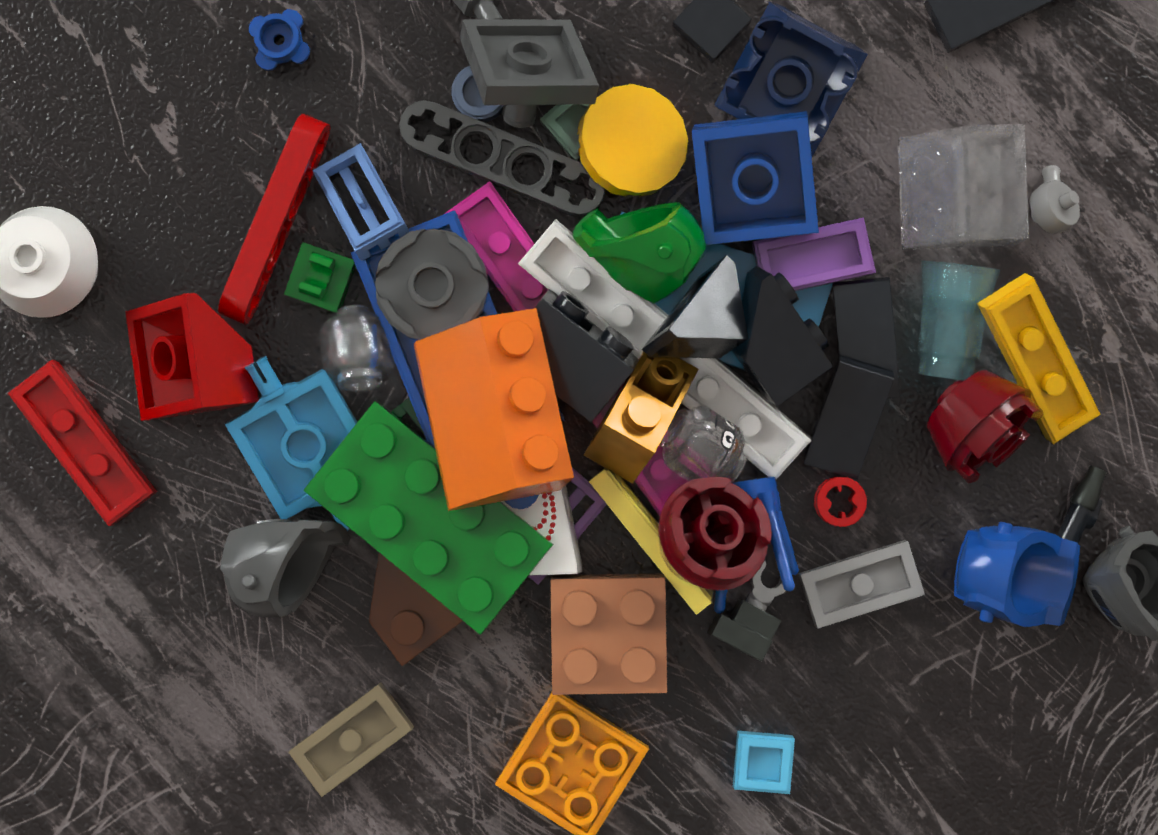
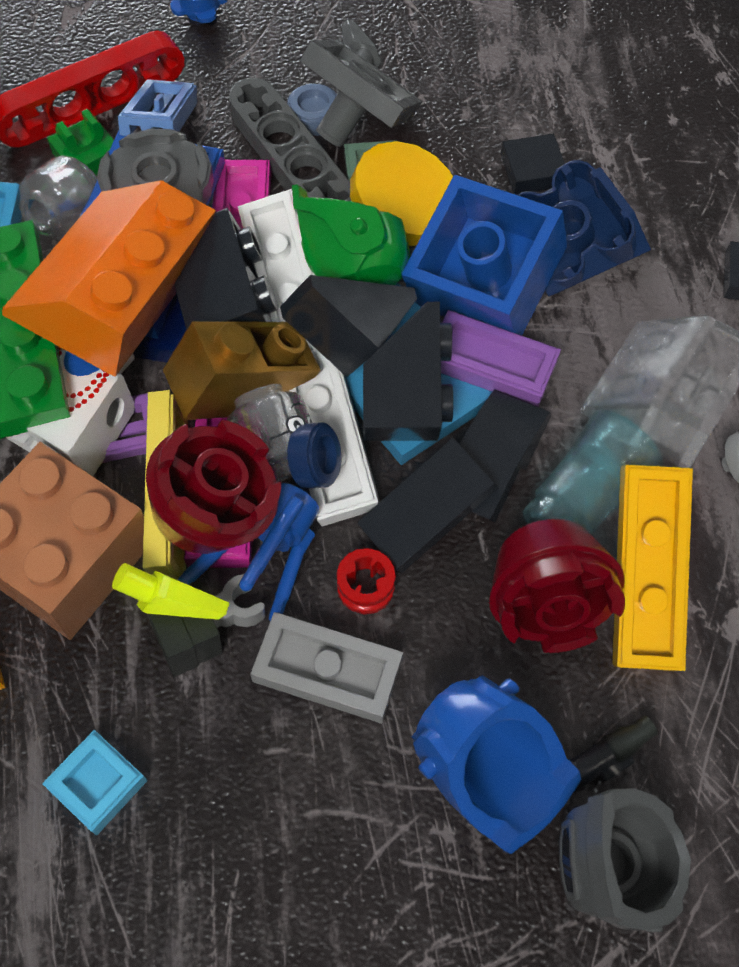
camera: 30 degrees right, 25 degrees down
none -> neon yellow bar [112,563,229,620]
none -> dark blue tile [287,422,342,488]

